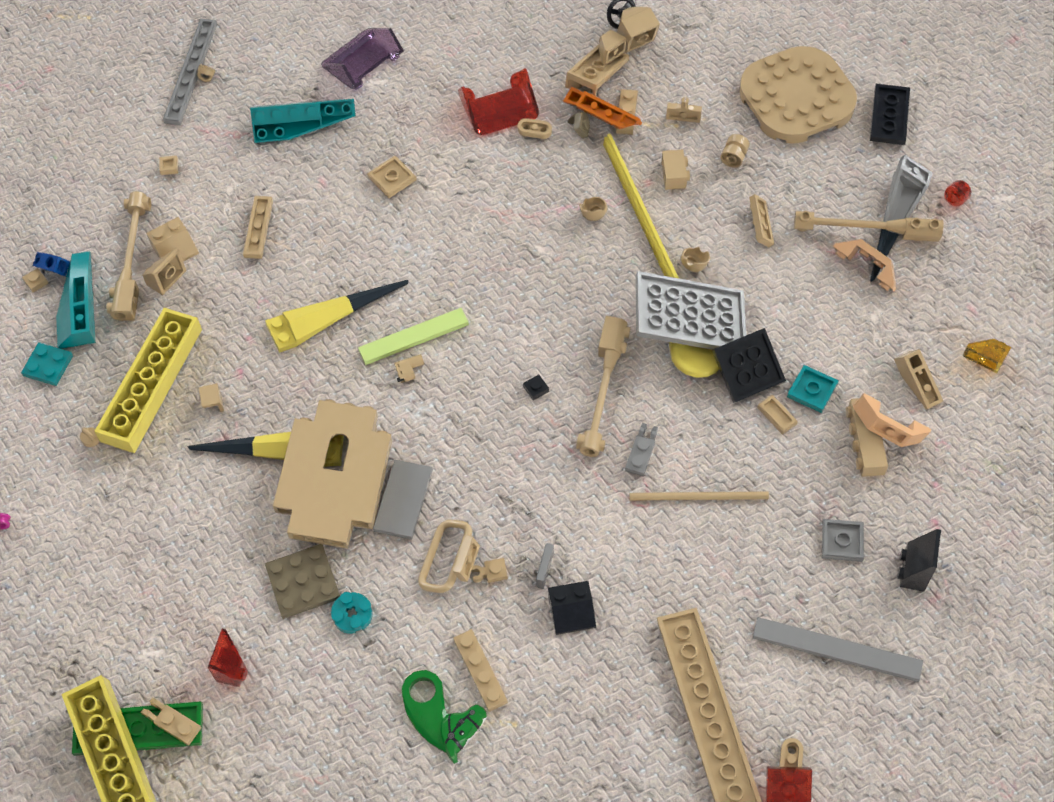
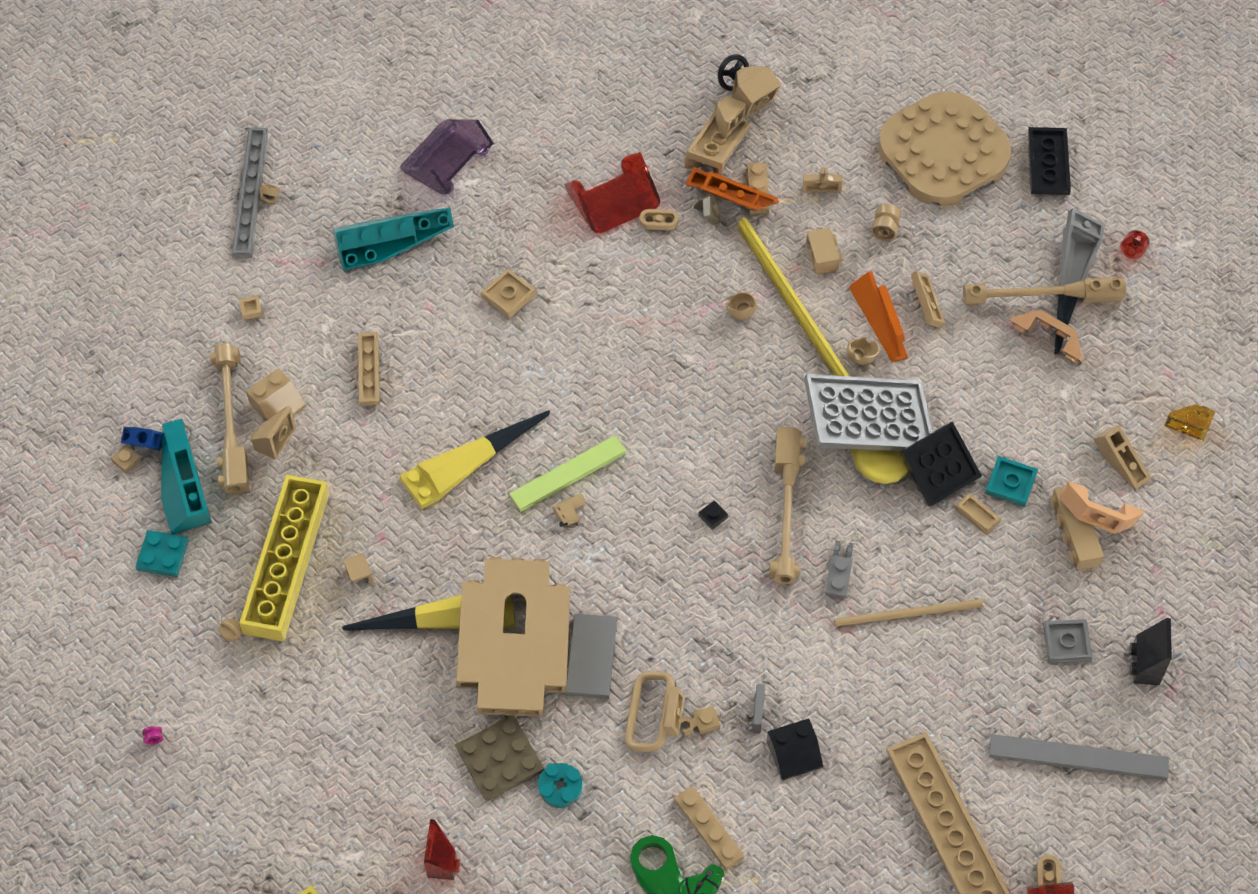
camera: 10 degrees left, 0 degrees up
none -> orange wedge [849,271,908,362]

